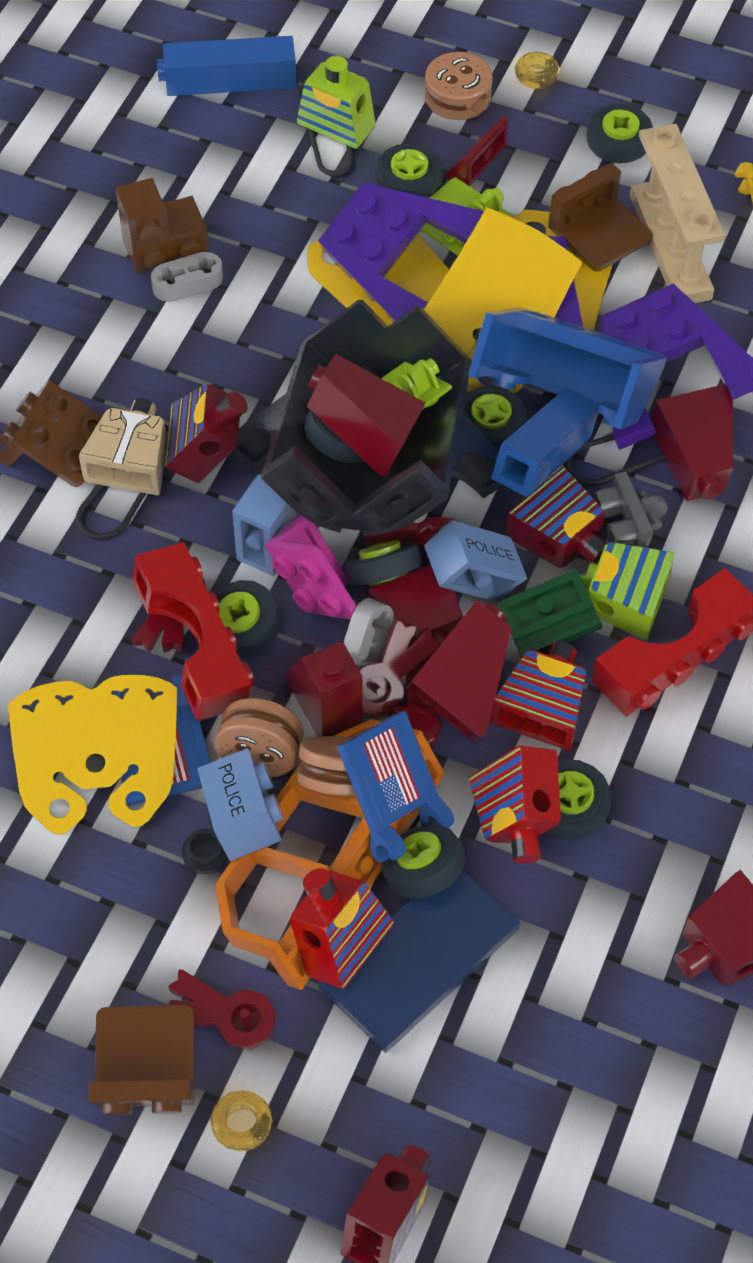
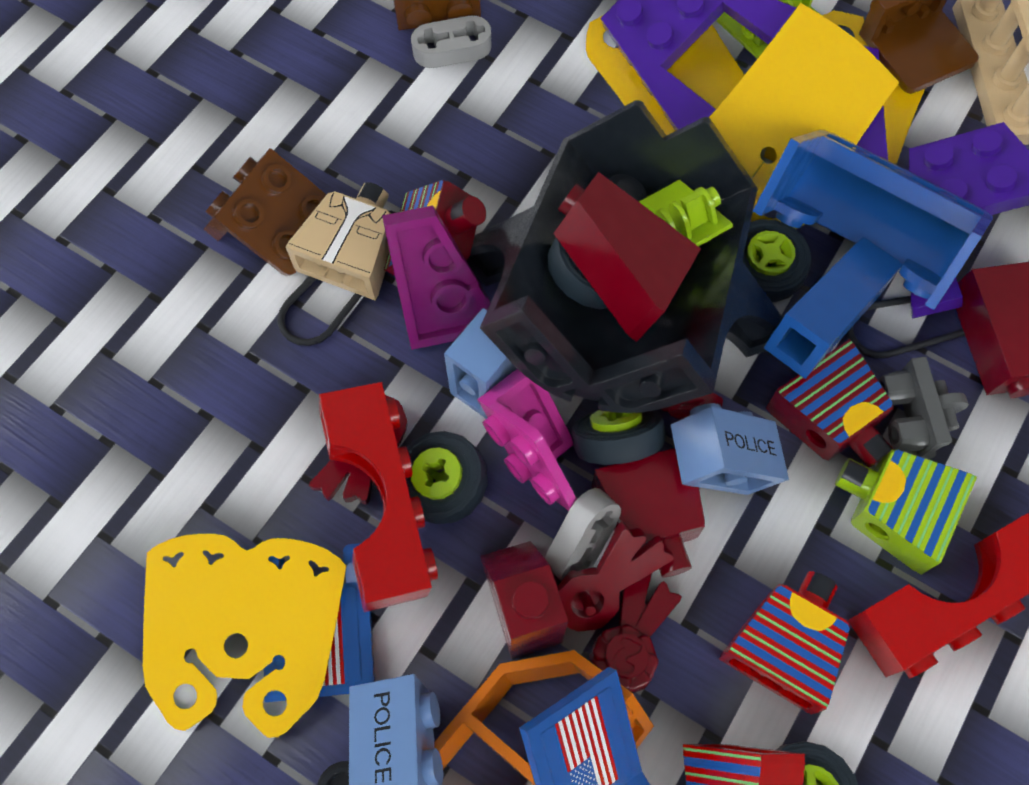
camera: 10 degrees right, 10 degrees up
nougat head [215,698,304,778] -> none
nougat head [297,736,356,796] -> none
dark red slope [406,600,512,744] -> none
dark green plate [497,569,602,658] -> none
none -> magenta wing [382,205,491,350]

